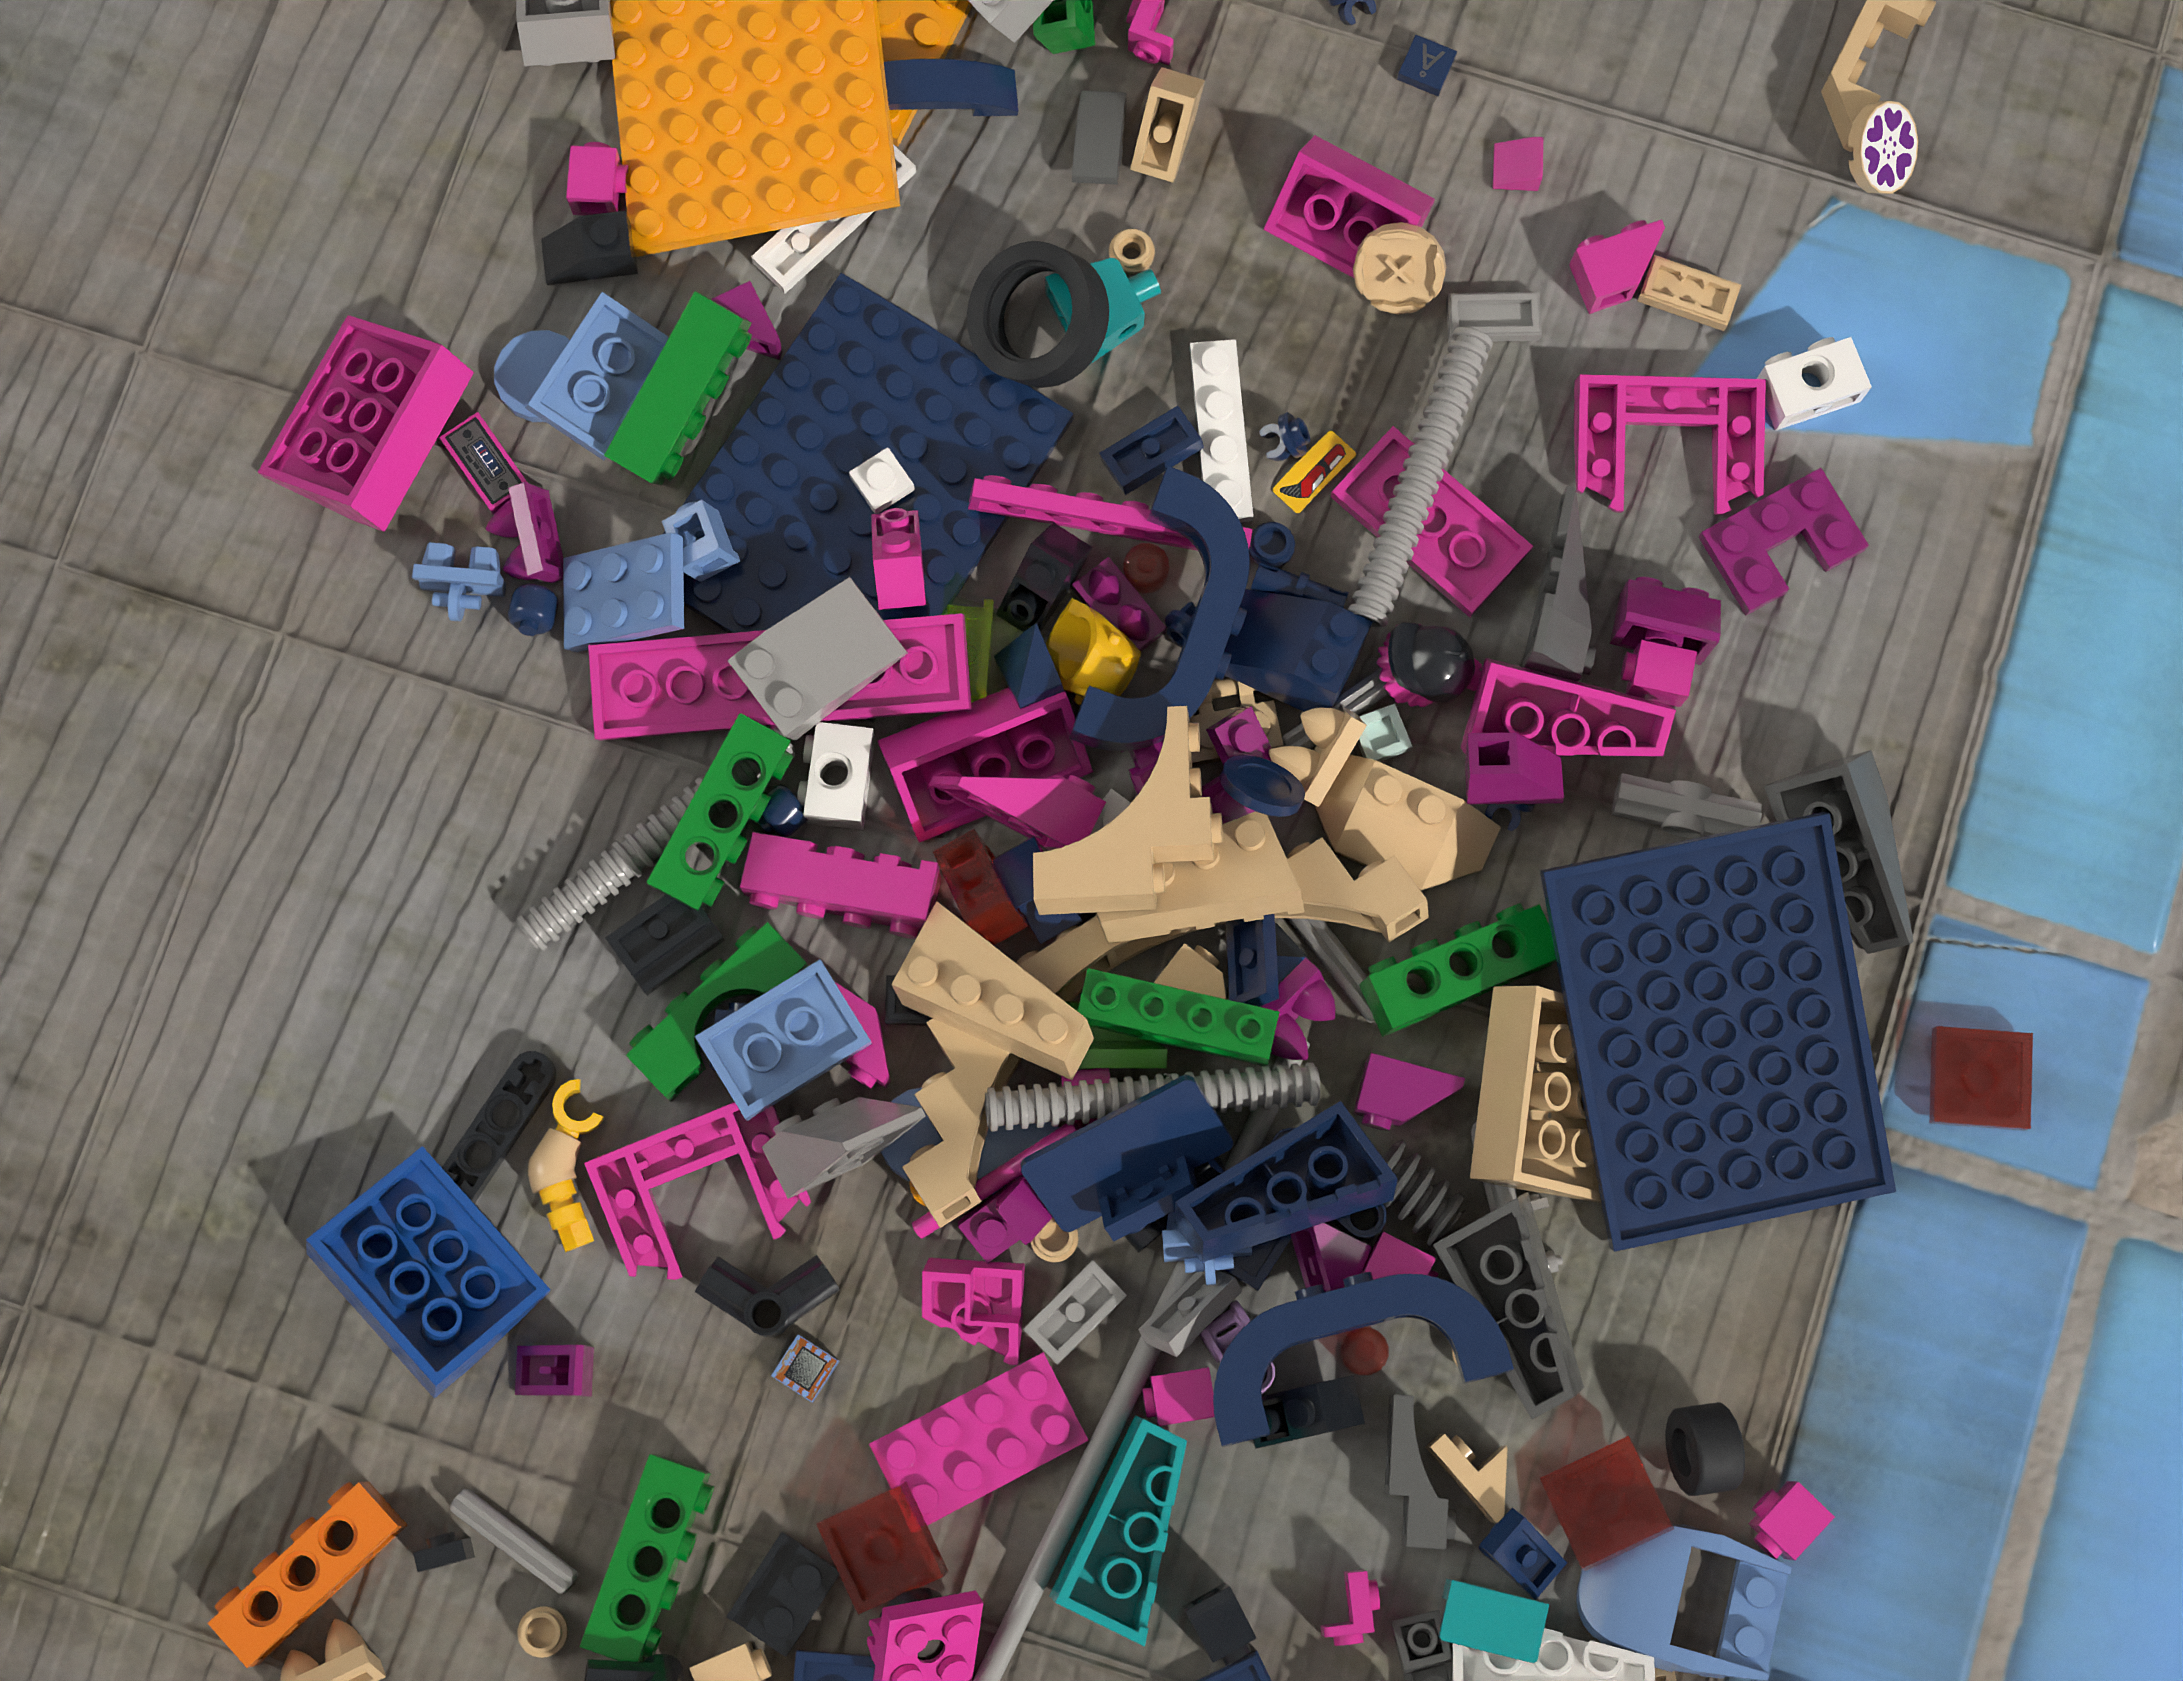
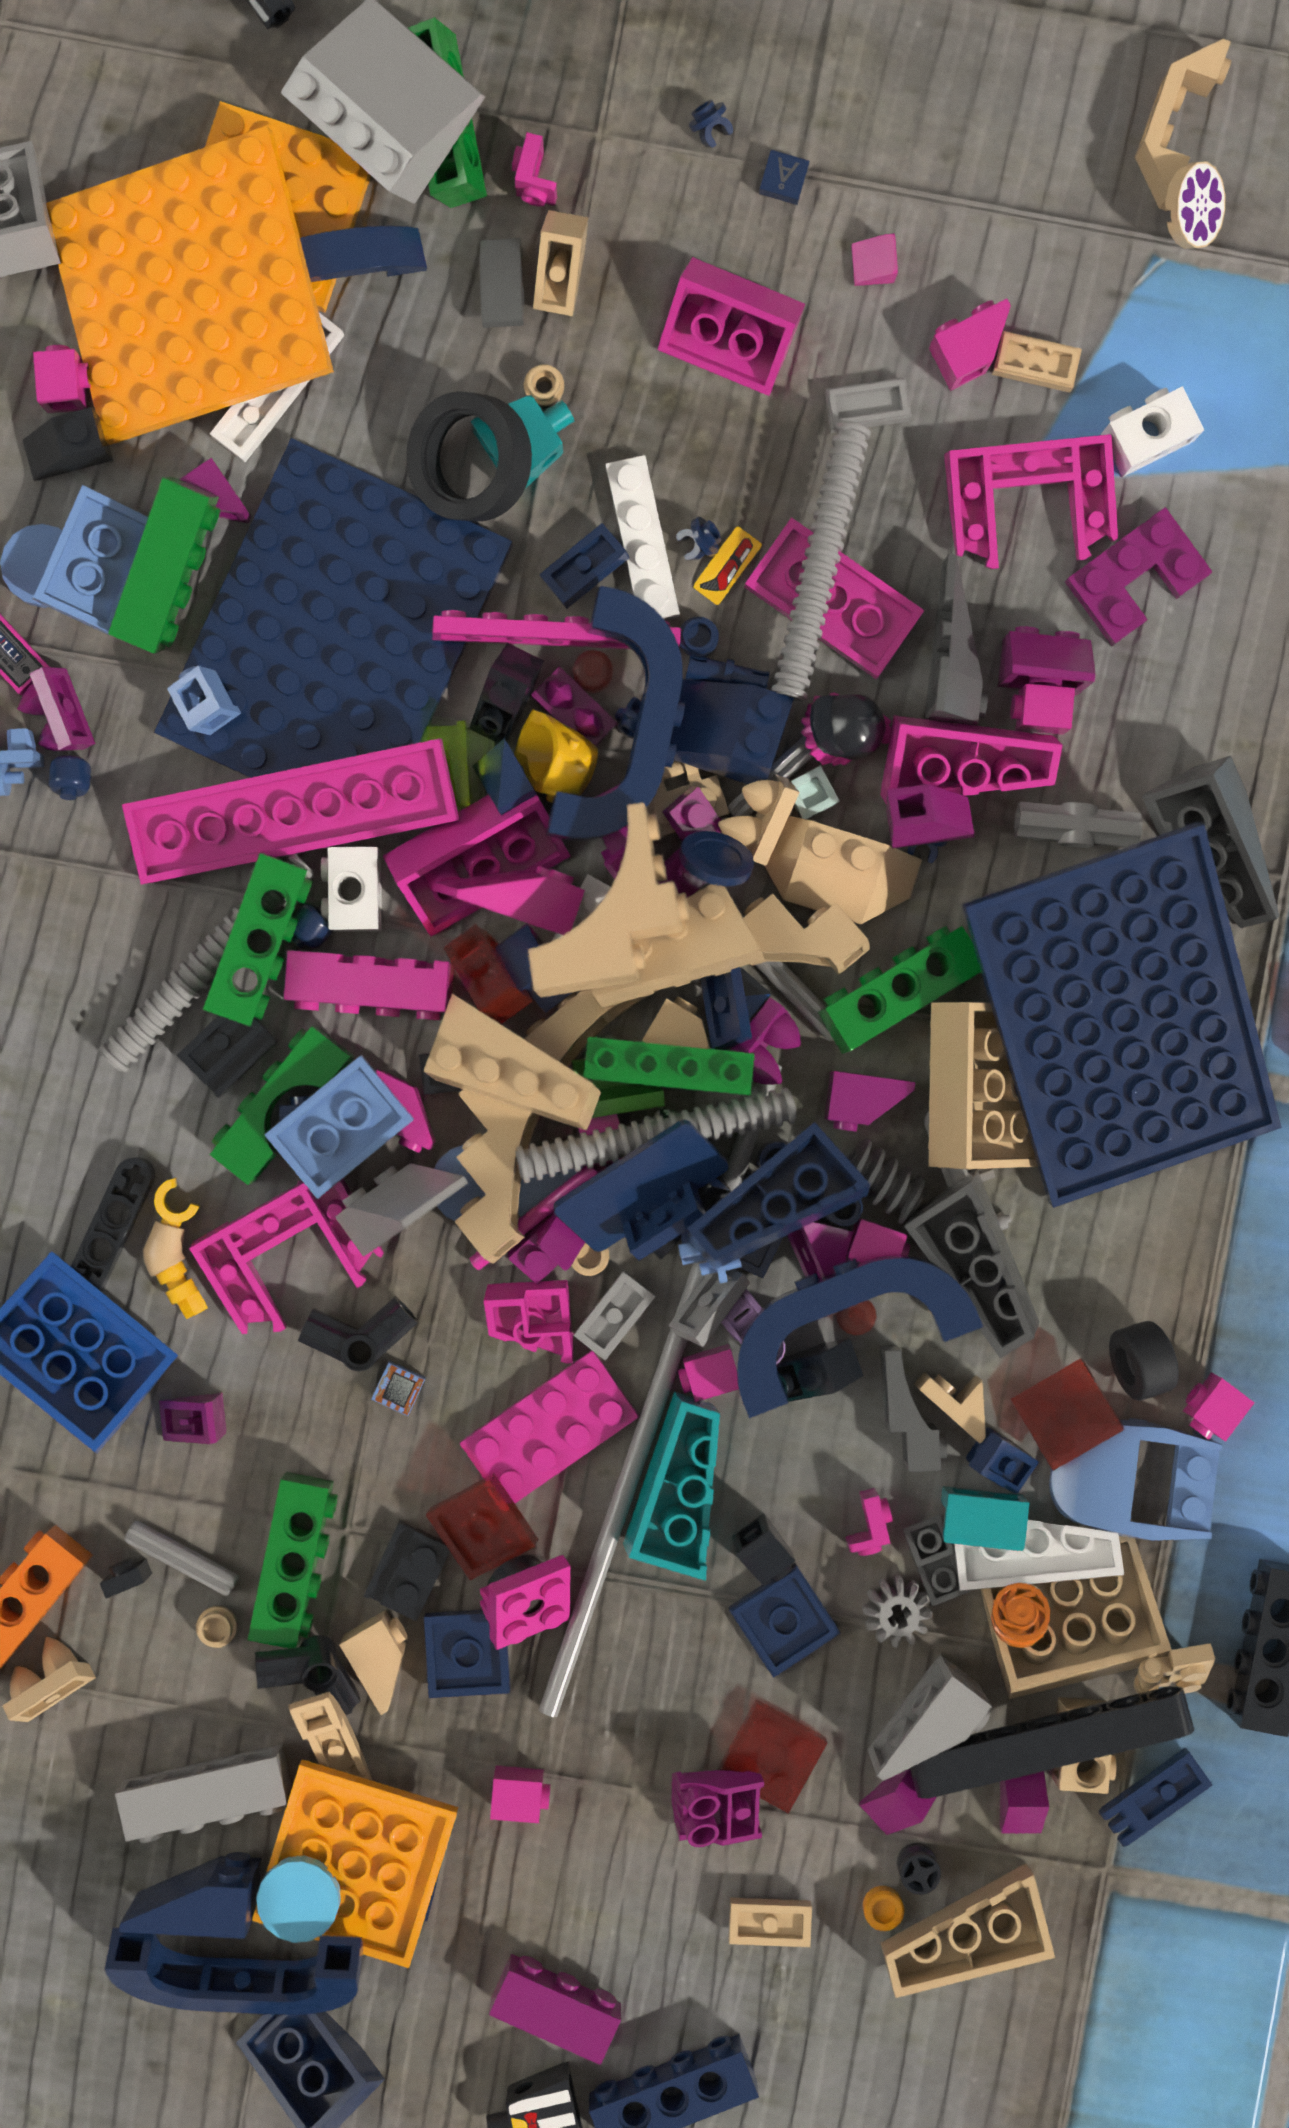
camera: 10 degrees left, 10 degrees up
medium blue plate [563,532,684,652] -> none
light grey slope [727,577,908,740] -> none
white plate [849,447,915,514] -> none
dark pink slope [871,508,926,610] -> none
tan tile [1353,222,1446,315] -> none

